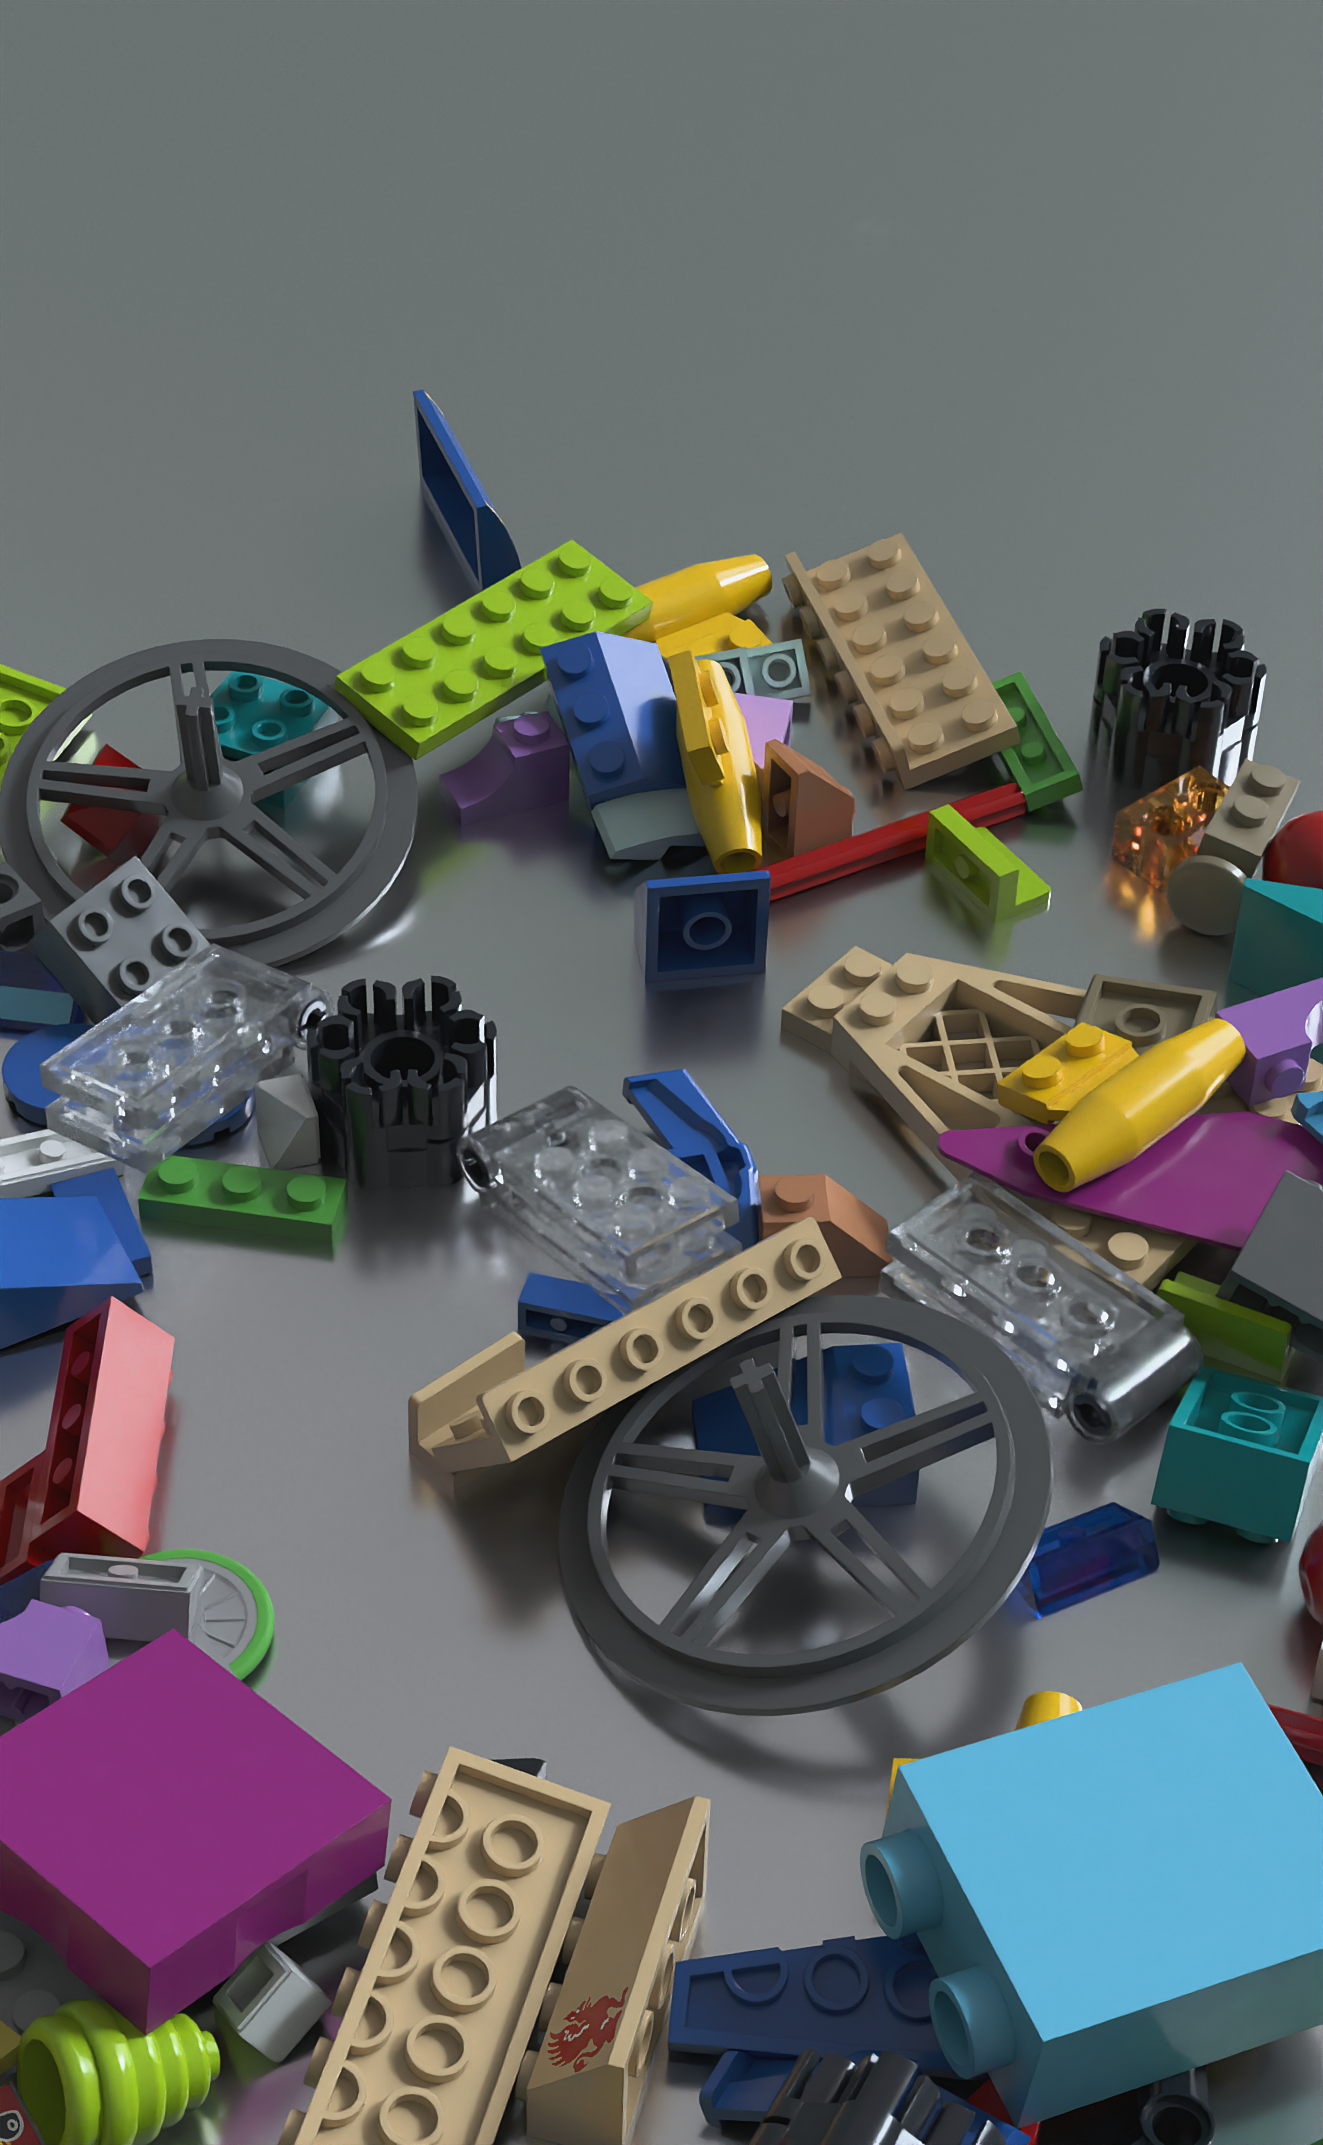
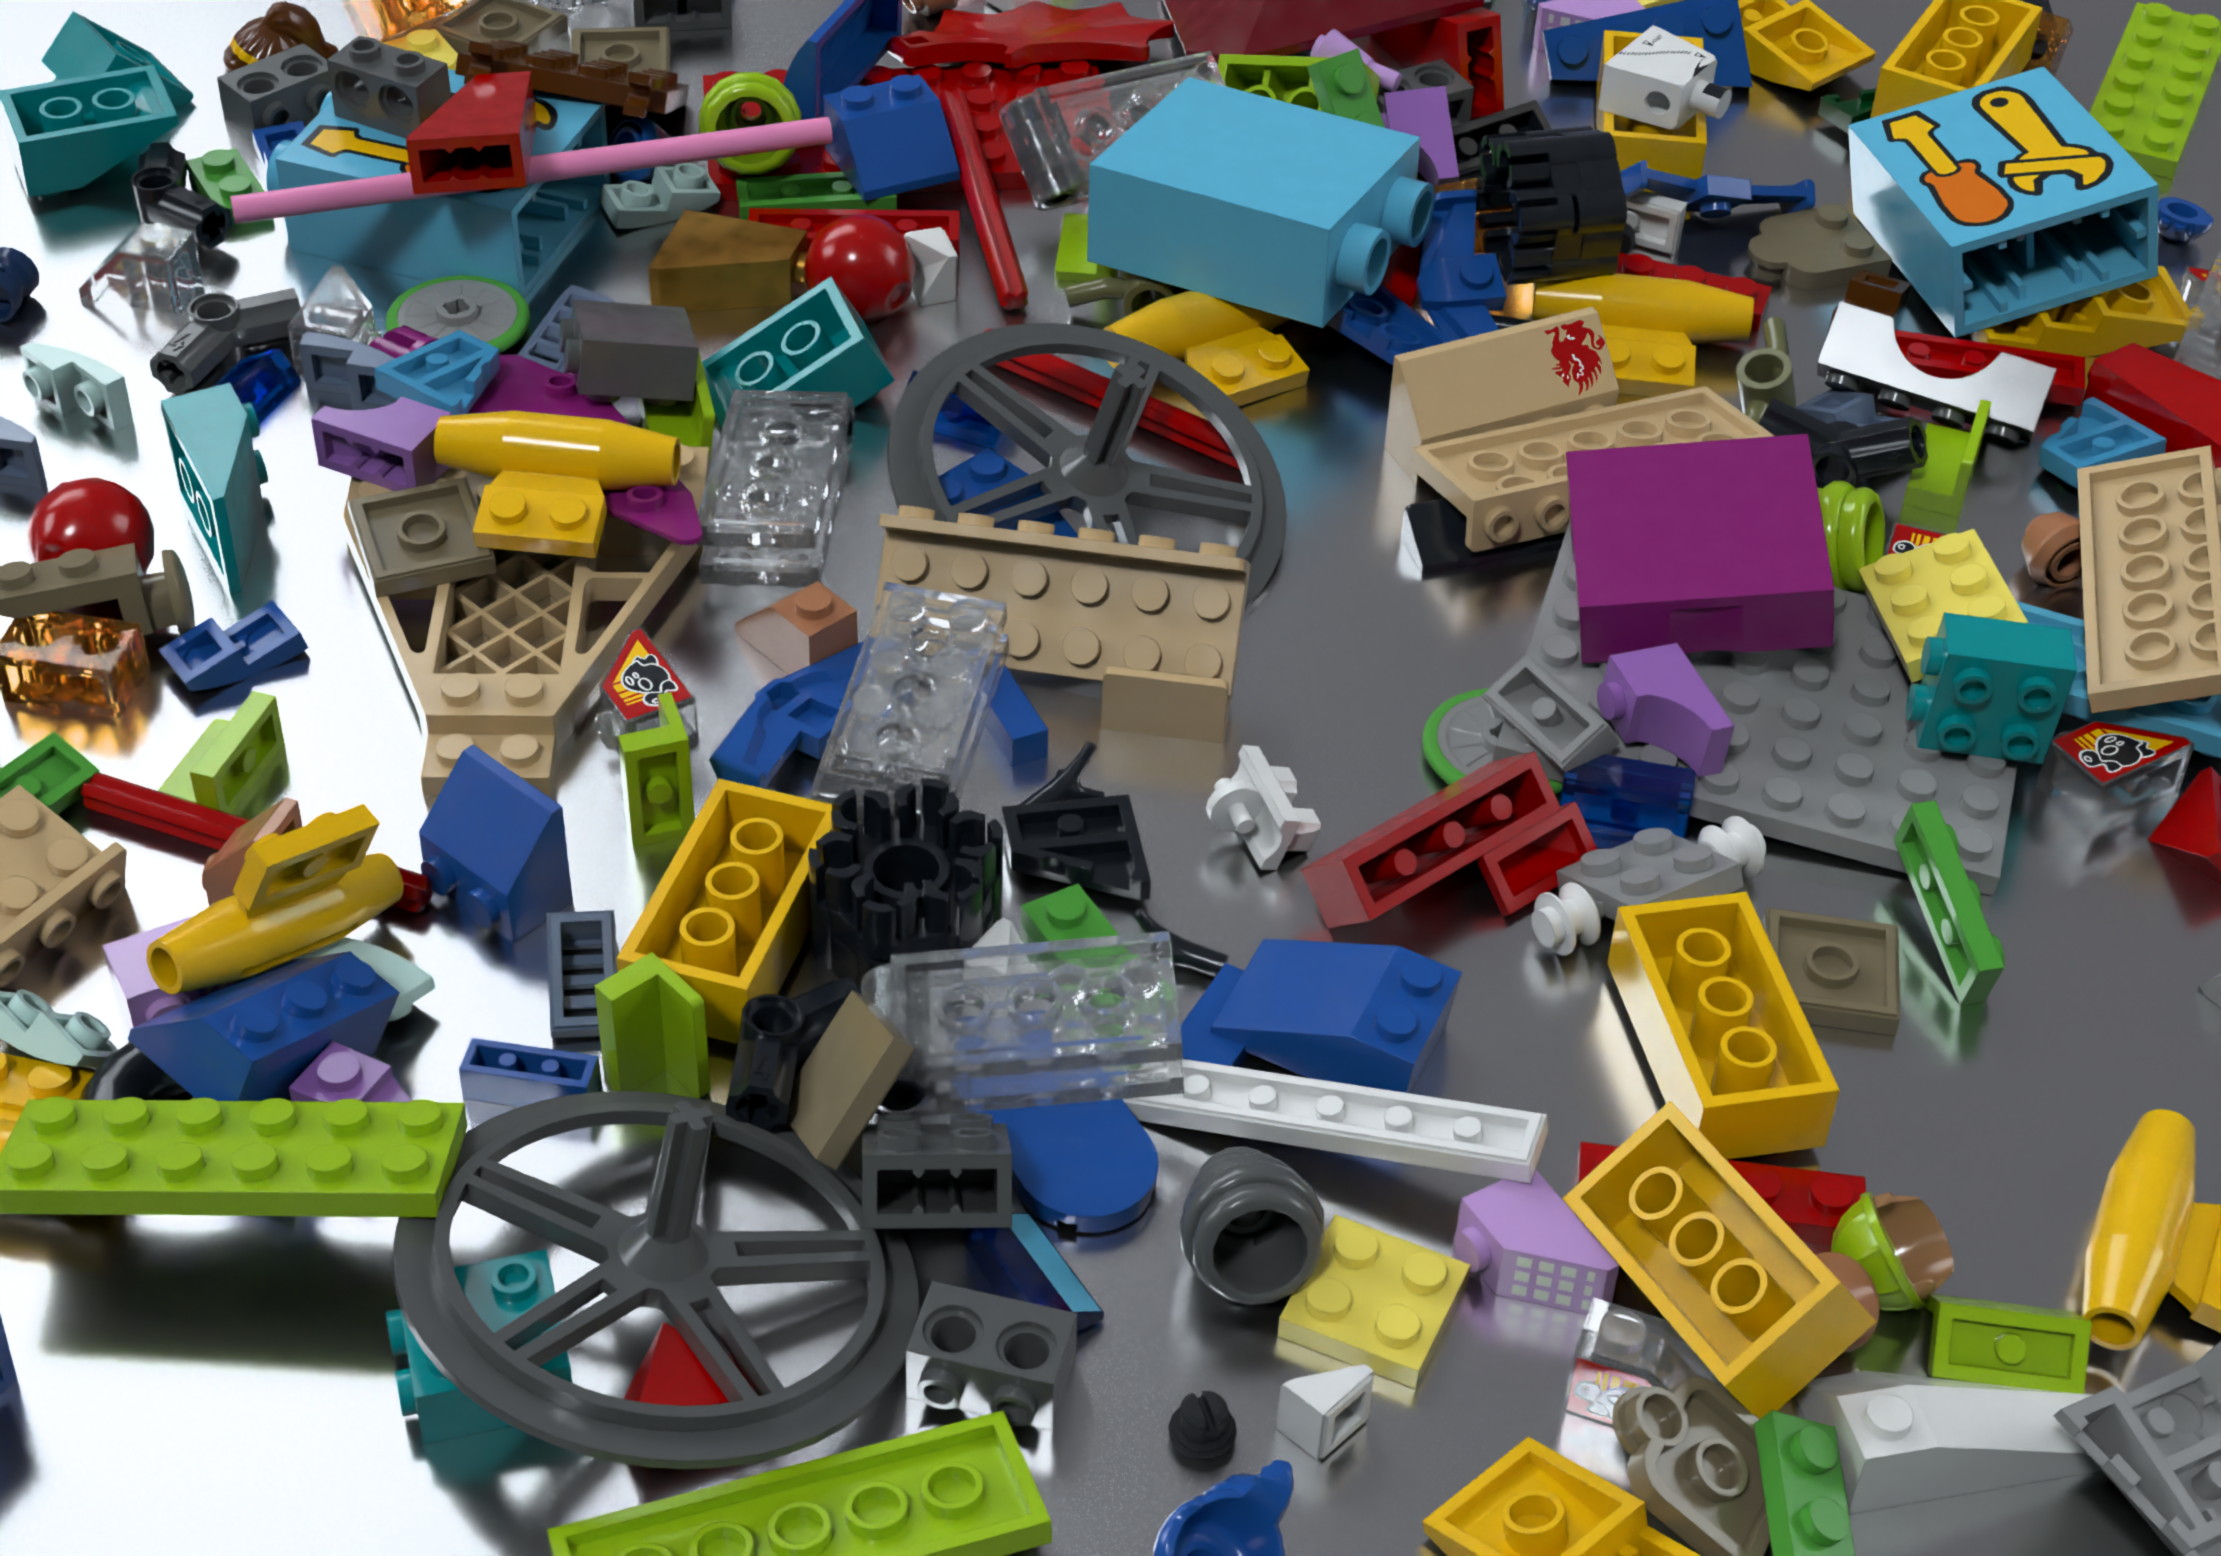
camera: 130 degrees left, 0 degrees up
none -> blue slope [159,600,309,691]
none -> blue piece [458,1037,602,1107]
none -> sand blue slope [546,910,617,1038]
none -> lime panel [594,952,711,1099]
none -> slope [595,627,699,755]
none -> yellow brick [616,778,832,1044]
none -> lime panel [618,692,695,848]
none -> black piece [726,976,862,1131]
none -> dark tan tile [787,990,915,1170]
none -> red axle [984,328,1240,471]
none -> black wing [1001,794,1151,900]
none -> black bar [1019,741,1105,805]
none -> black bar [1132,908,1229,978]
none -> white hips [1206,745,1321,870]

